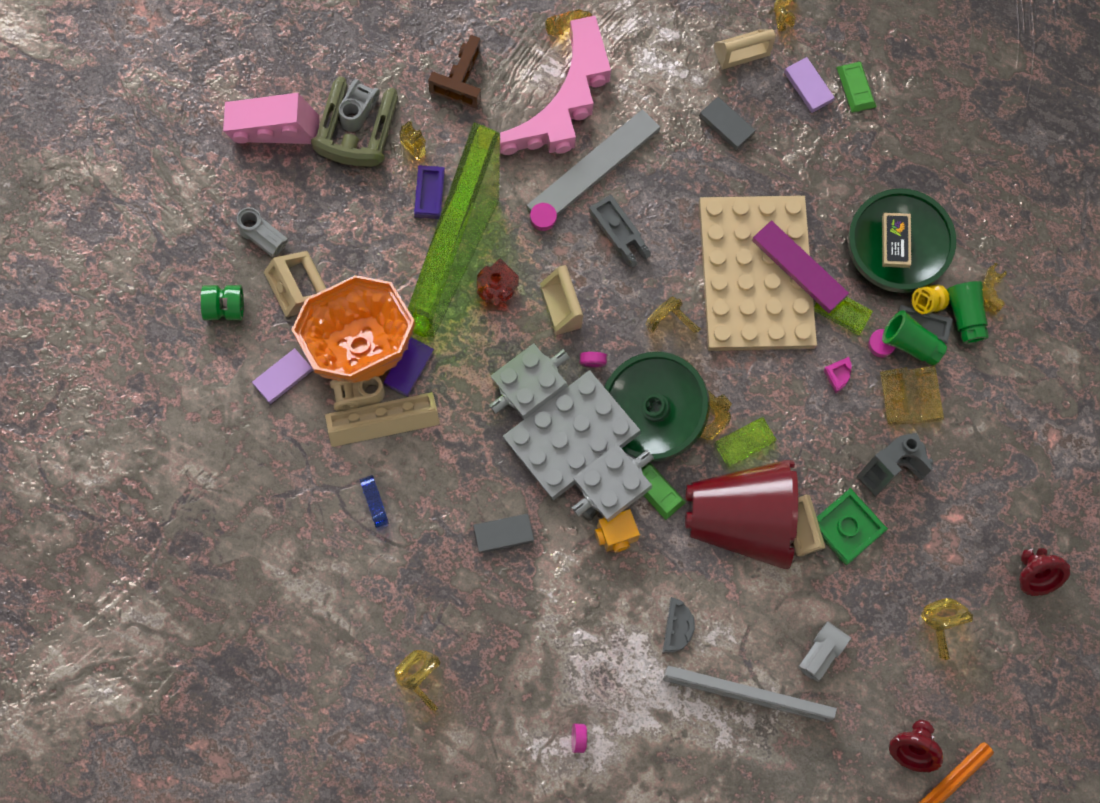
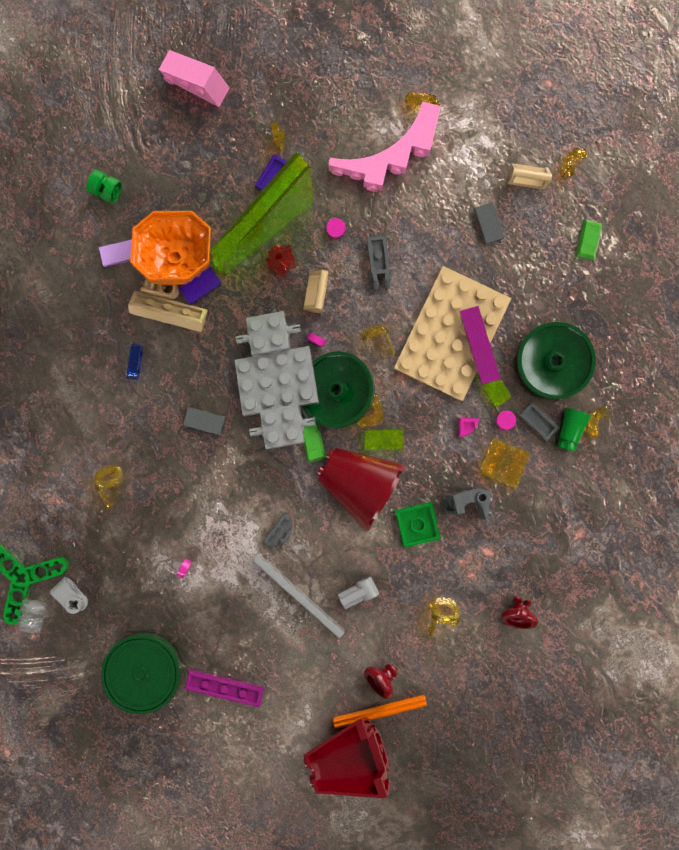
camera: 35 degrees right, 15 degrees up
light grey piece [237,207,288,258] -> none
tan tile [264,251,326,317] -> none
olive piece [311,76,398,167] -> none
light grey piece [339,79,380,132] -> none
reddish brown bracket [428,35,481,109] -> none
light grey tile [527,109,660,216] -> none
light orange brick [594,509,640,553] -> none
lavender tile [784,57,835,113] -> none
tan tile [793,495,826,557] -> none
tile [882,213,911,268] -> none
green plant [882,310,947,366] -> none
yellow wheel [912,284,950,314] -> none

